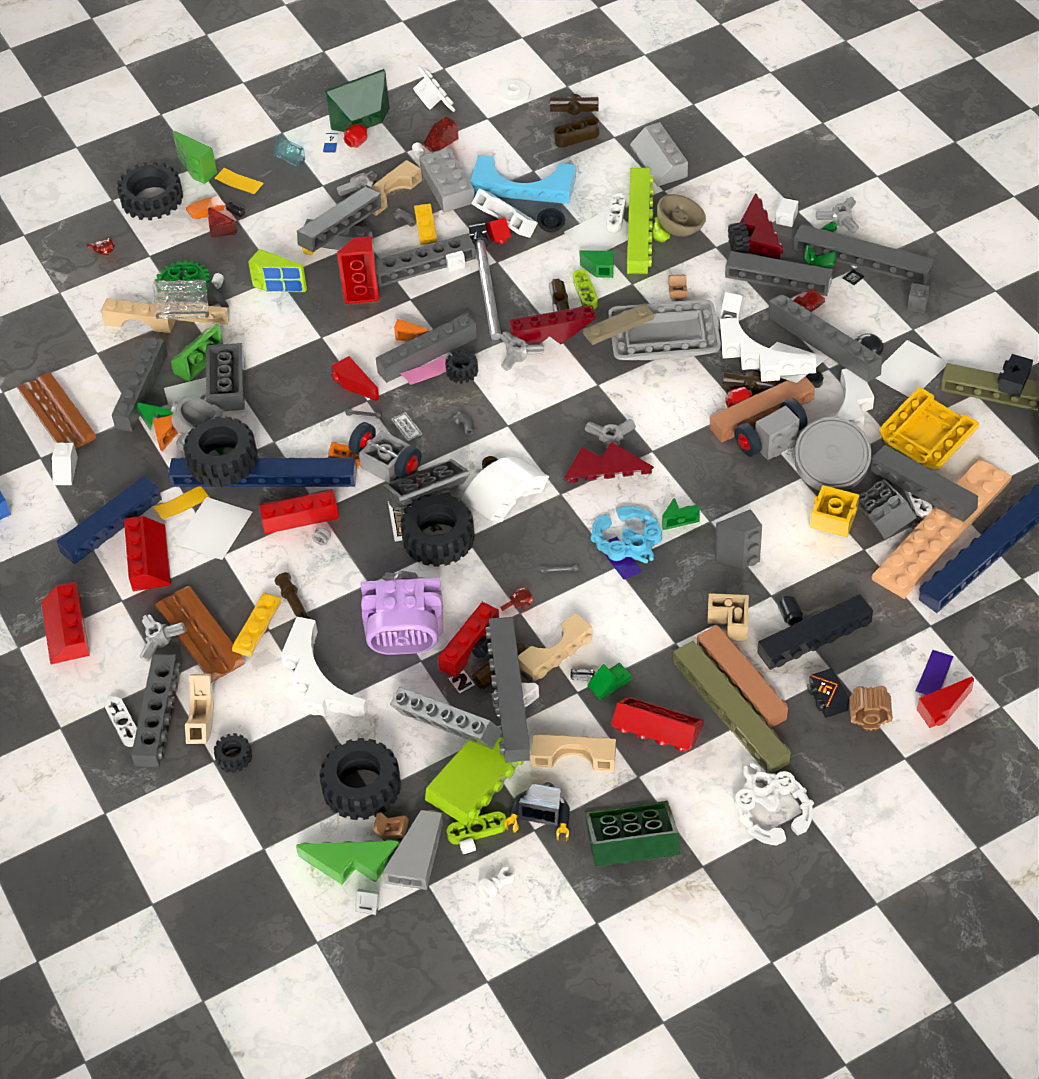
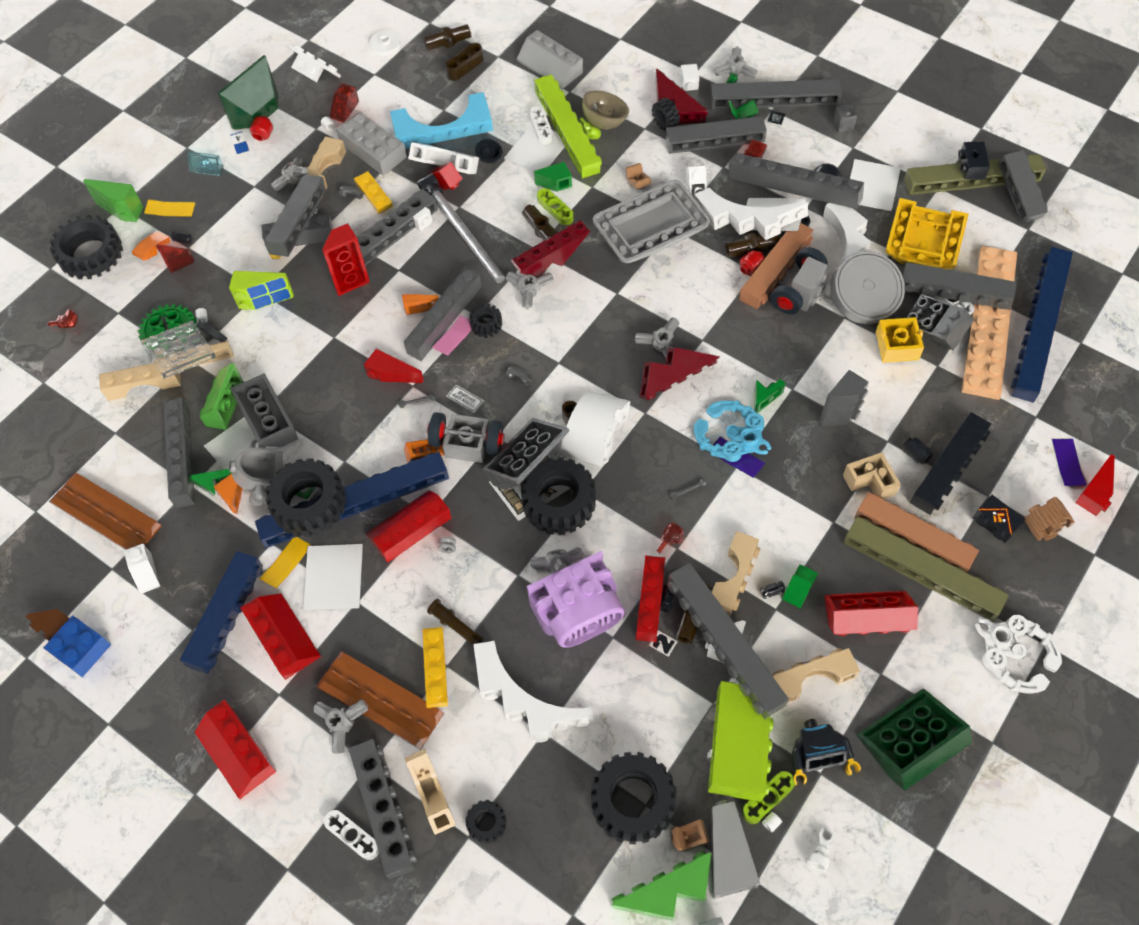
camera: 25 degrees left, 10 degrees up
brick [390,687,502,749] -> none
dark tan plate [583,303,654,345] -> none

